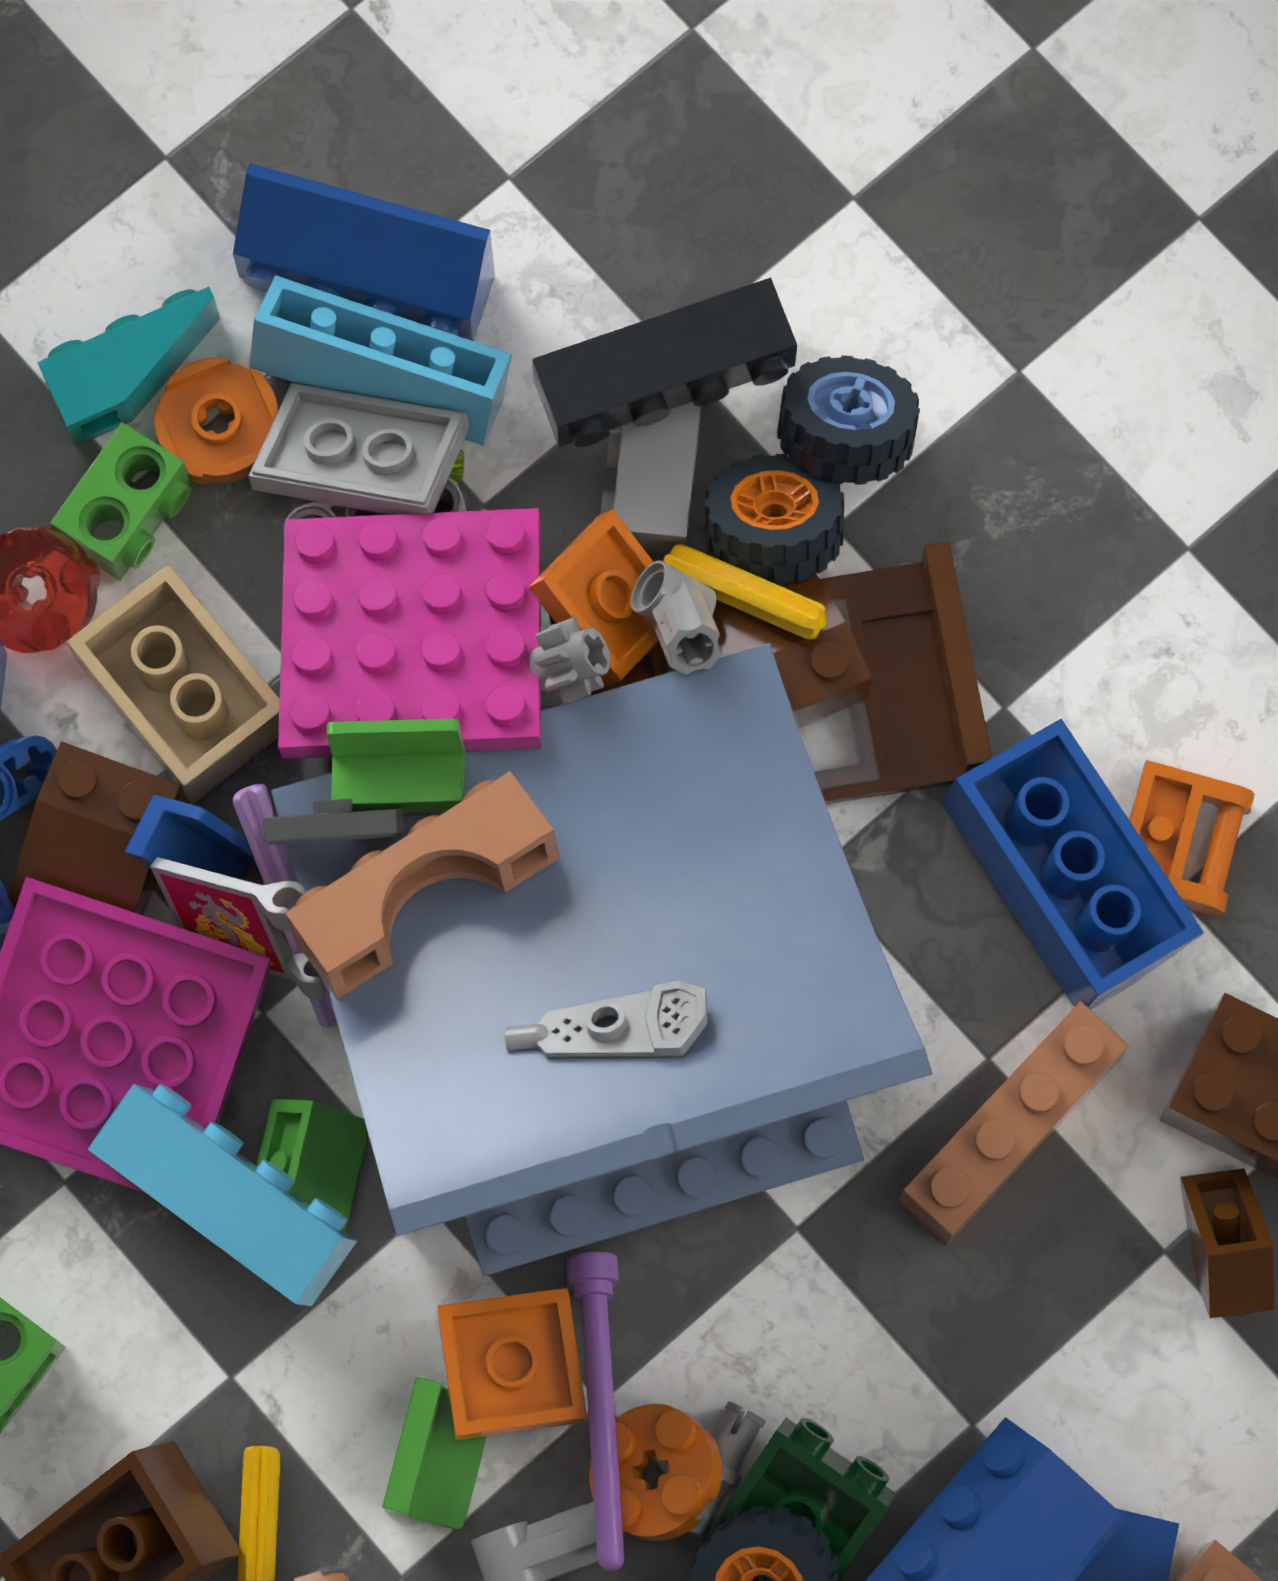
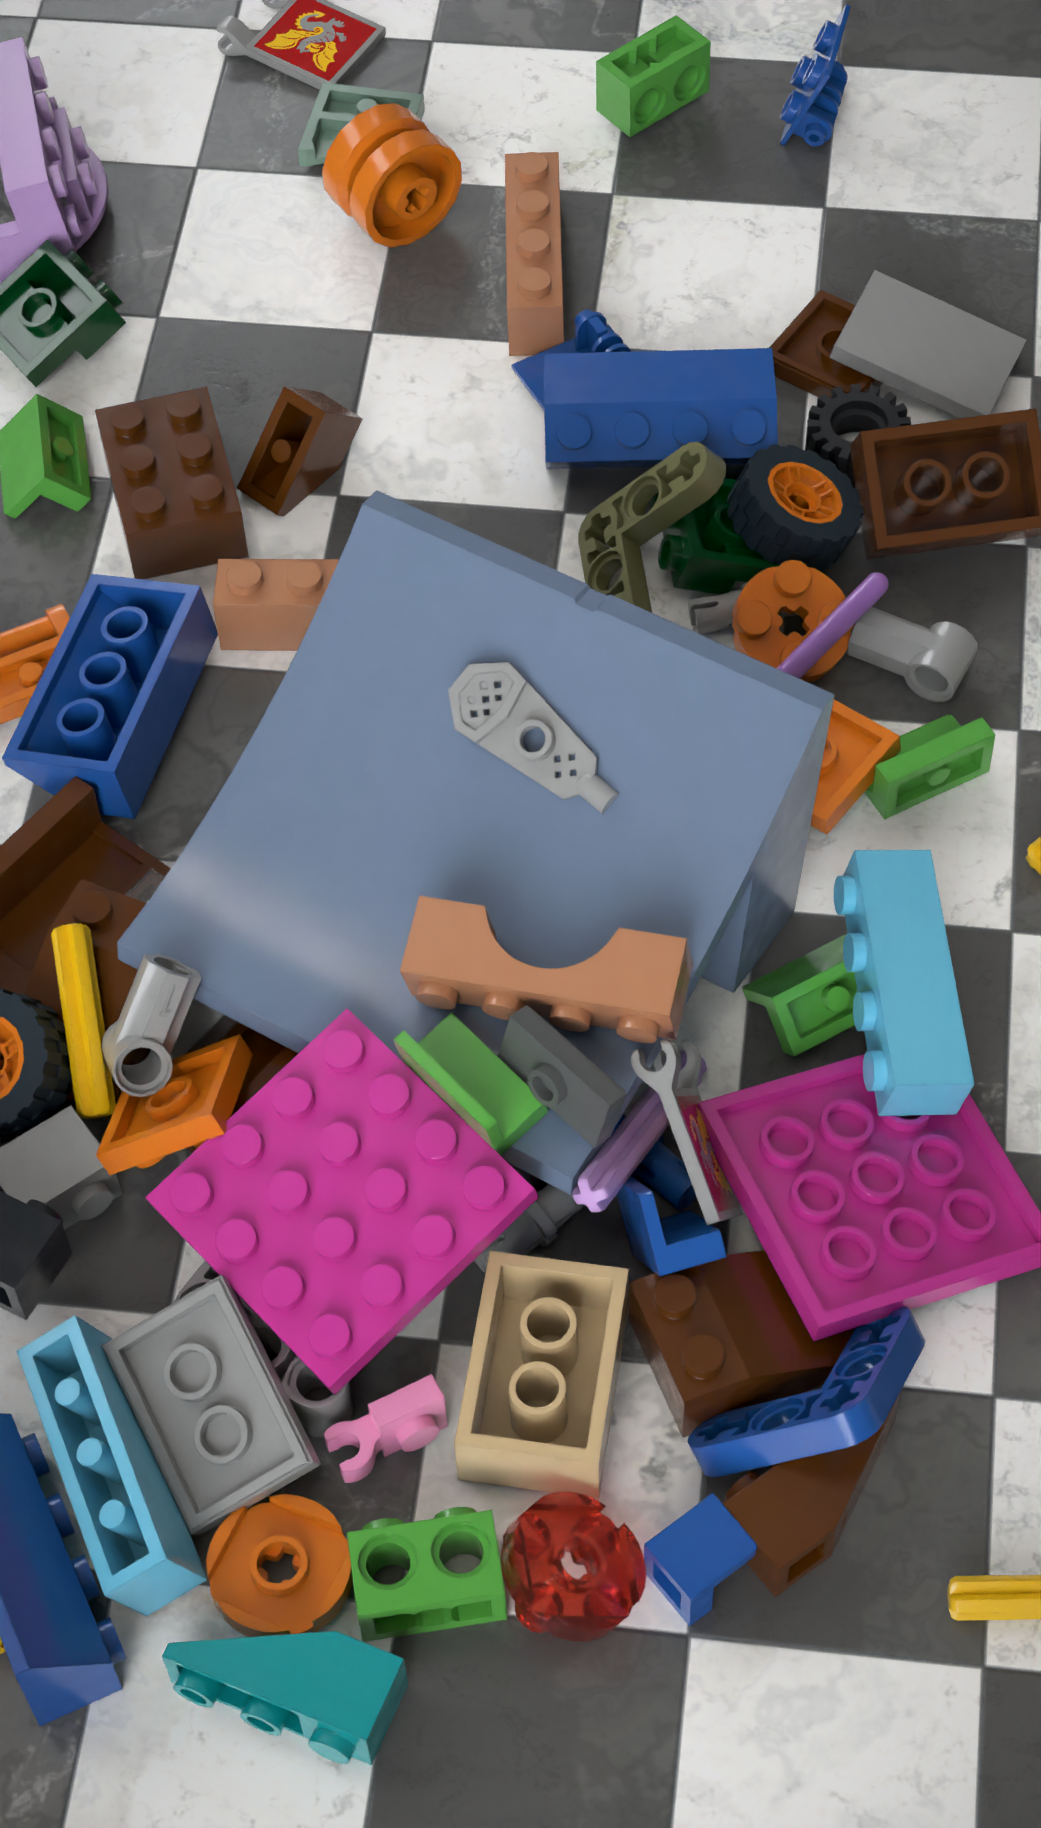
camera: 130 degrees left, 20 degrees down
light grey gear [529,617,610,704] -> none
none -> bright pink plate [323,1374,448,1483]
none -> olive beam [578,442,726,613]

